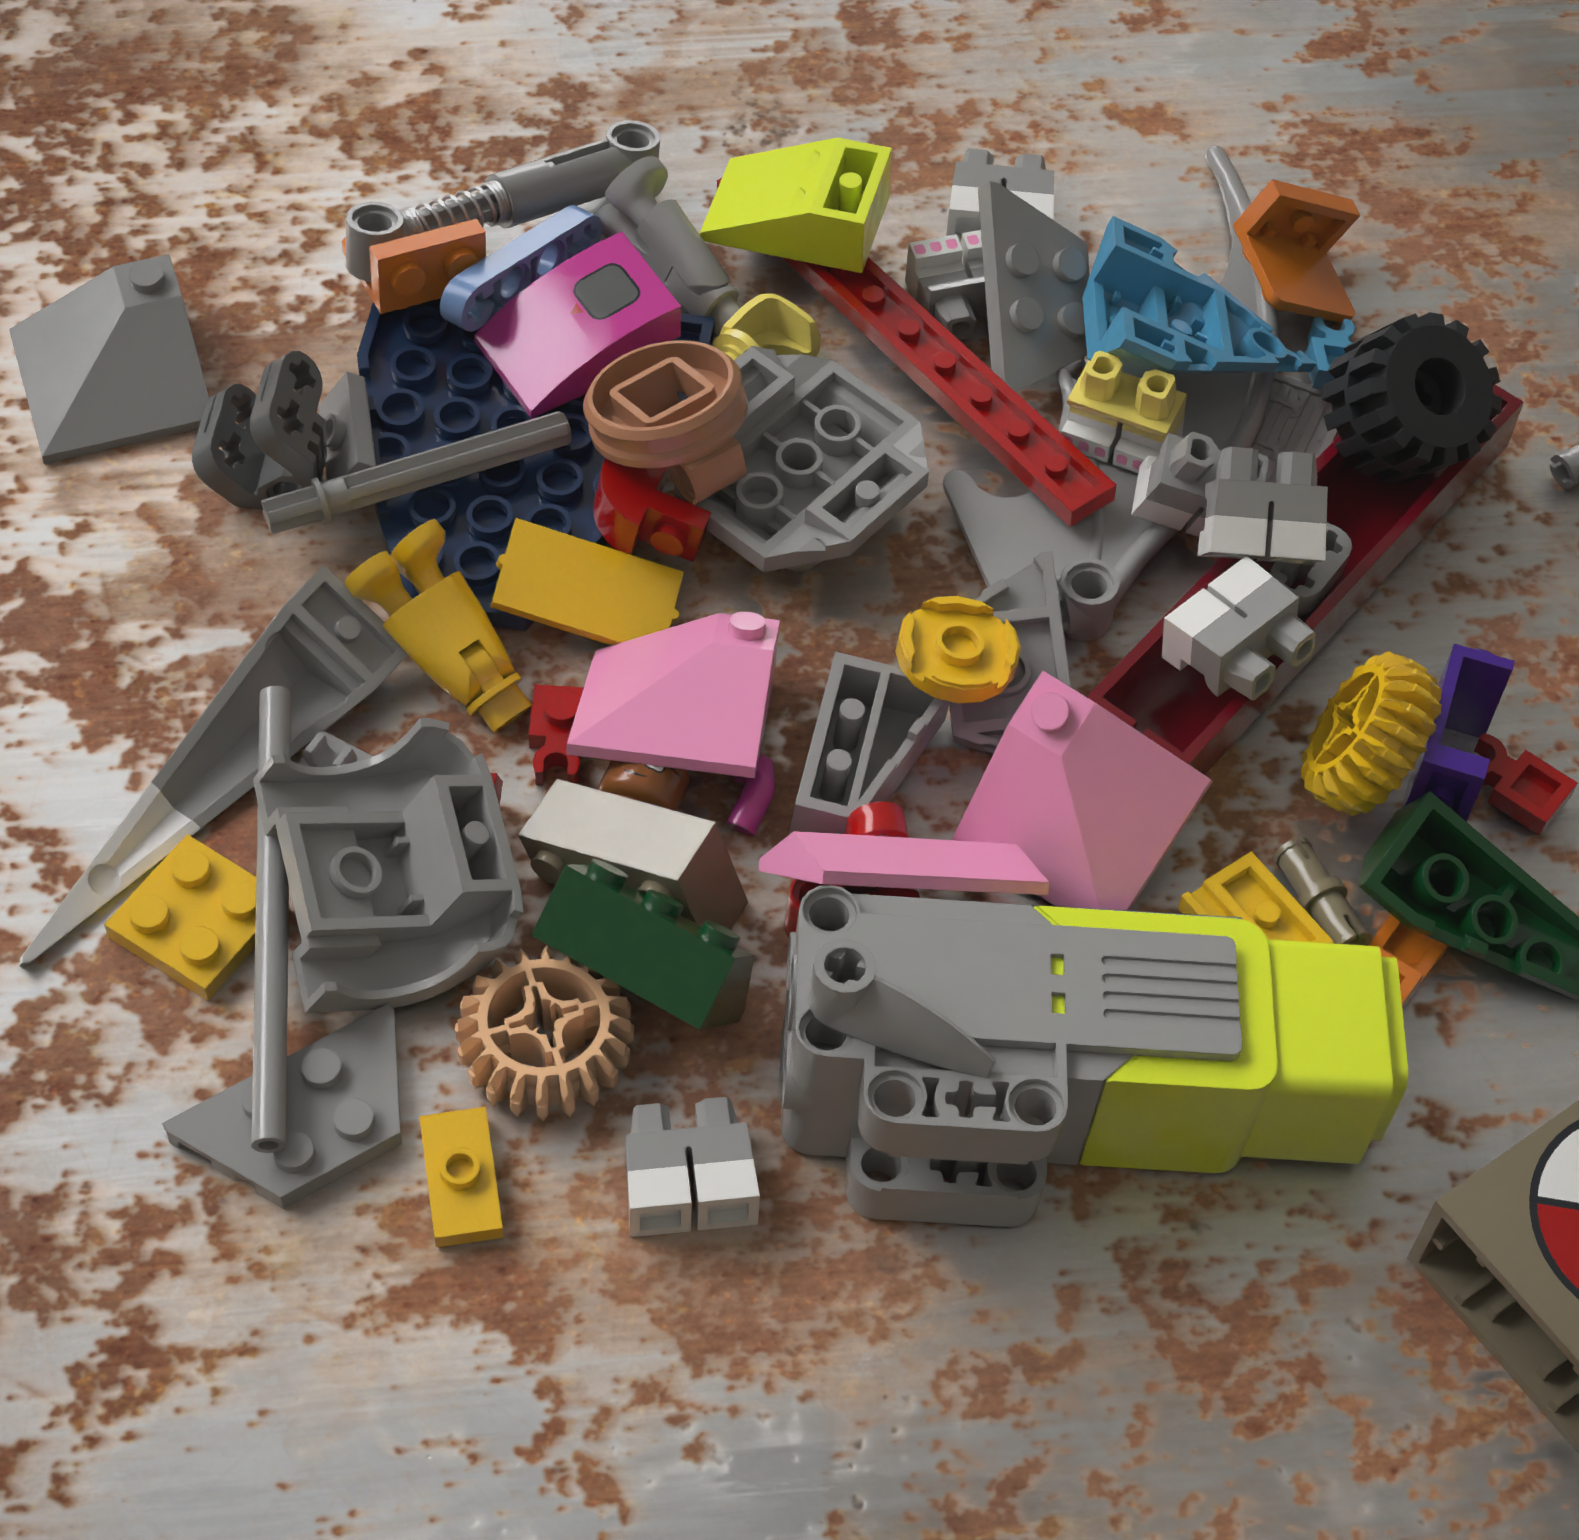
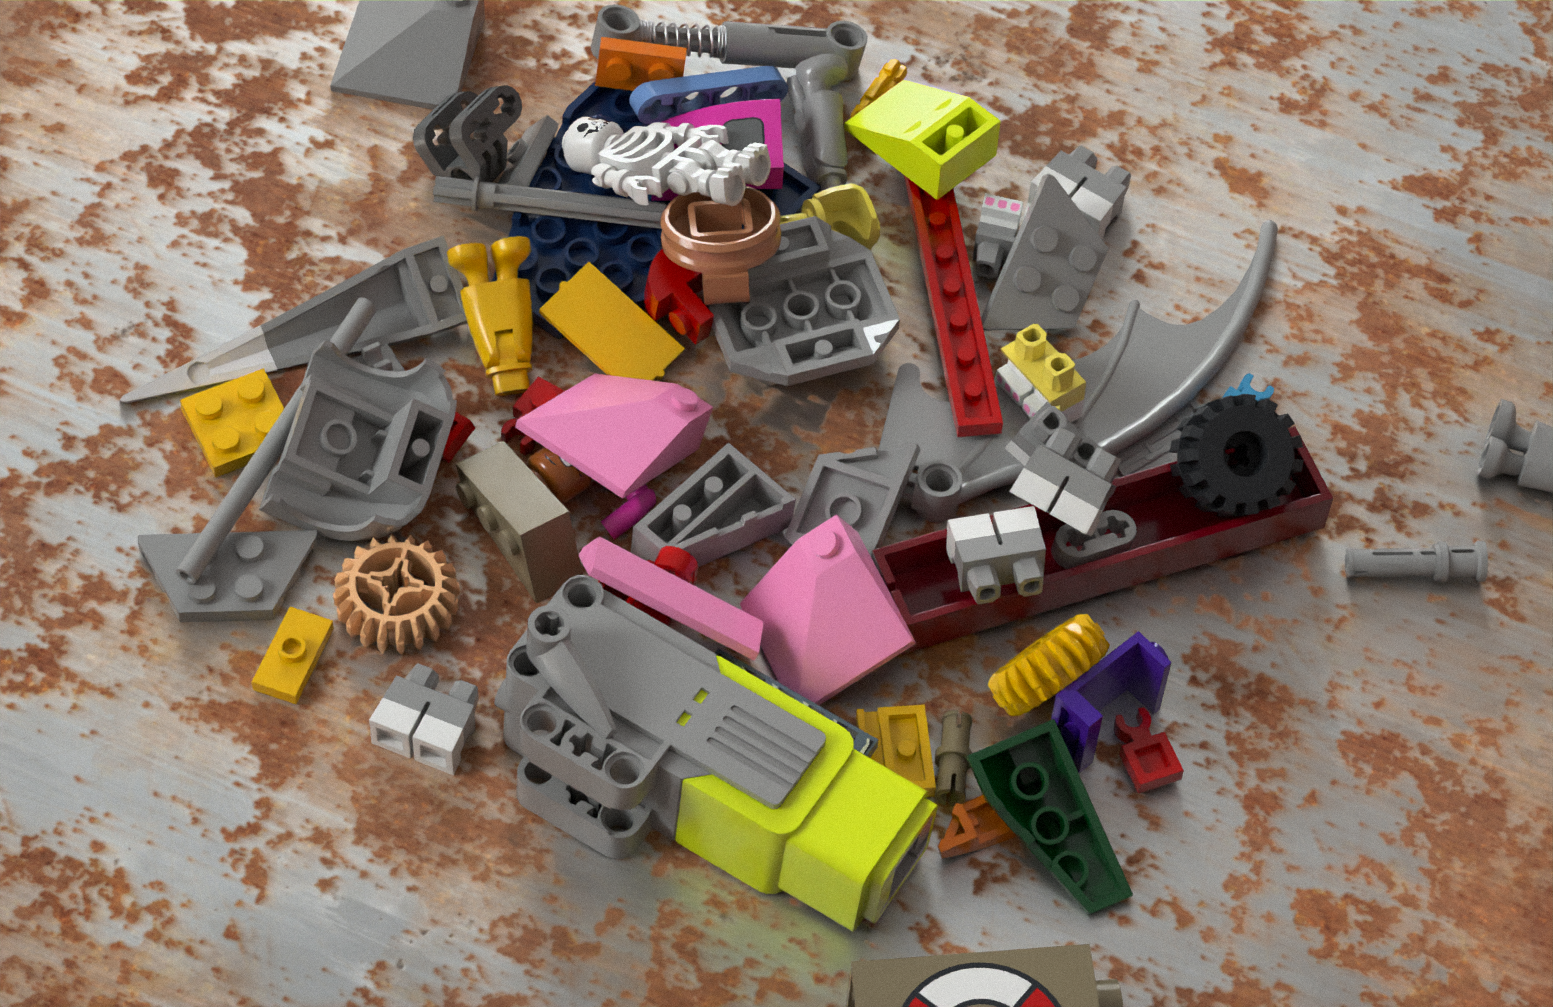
camera: 30 degrees right, 0 degrees up
dark green slope [531,859,754,1030] -> none
yellow tile [895,596,1021,704] -> none
dark azure wedge [1082,216,1317,378] -> none
orange bracket [1232,179,1361,323] -> none
none -> white piece [562,117,771,206]
none -> yellow axle [850,59,907,118]

